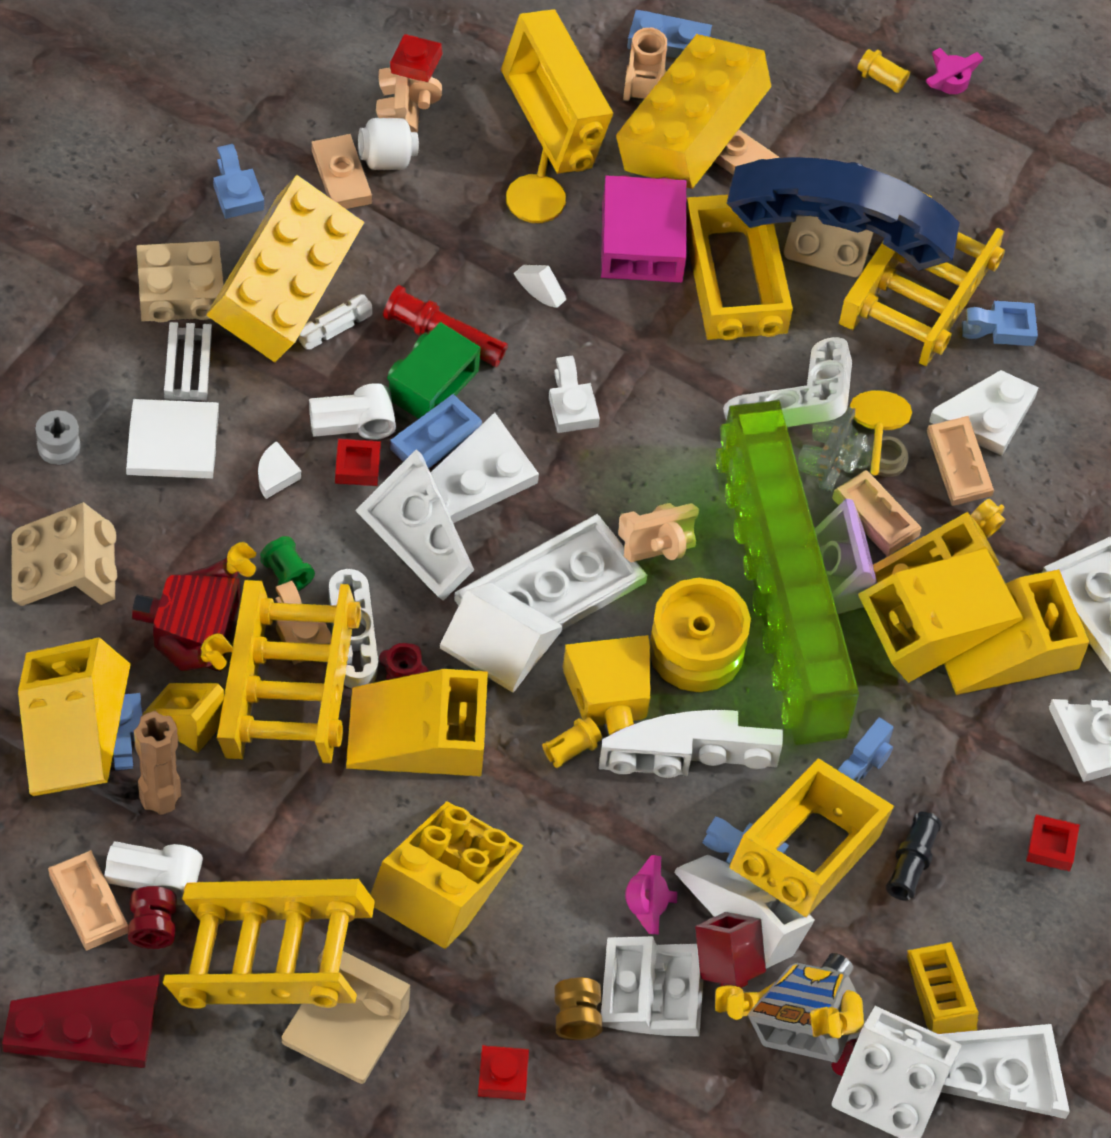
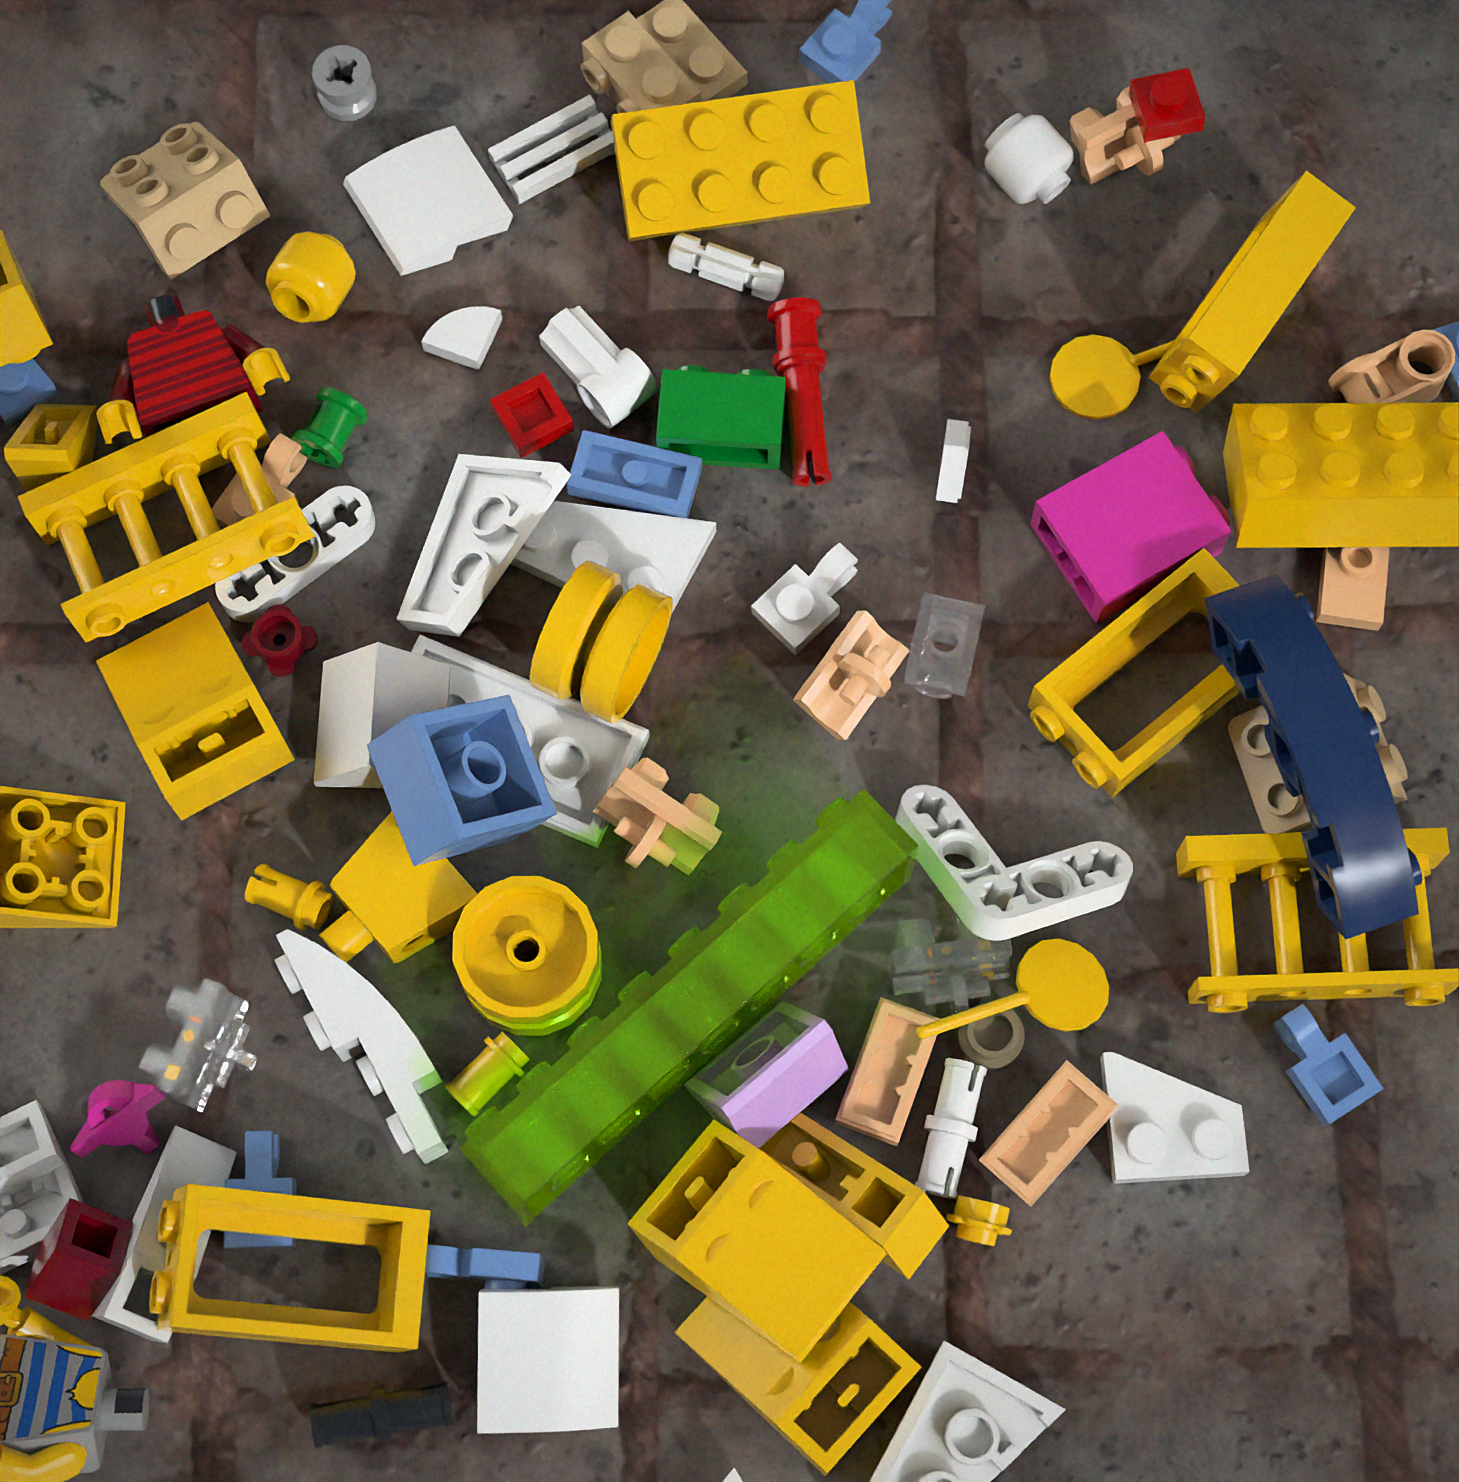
camera: 65 degrees right, 15 degrees up
light nougat plate [312,134,372,209] -> none
none -> clear hips [138,979,258,1112]
none -> yellow head [266,232,356,323]
none -> medium blue brick [367,694,557,866]
none -> yellow pin [444,1031,530,1117]
none -> white slope [477,1286,619,1433]
none -> yellow wheel [529,560,673,724]
none -> light nougat hips [793,610,910,740]
none -> clear brick [903,592,985,698]
none -> white pin [915,1058,987,1199]

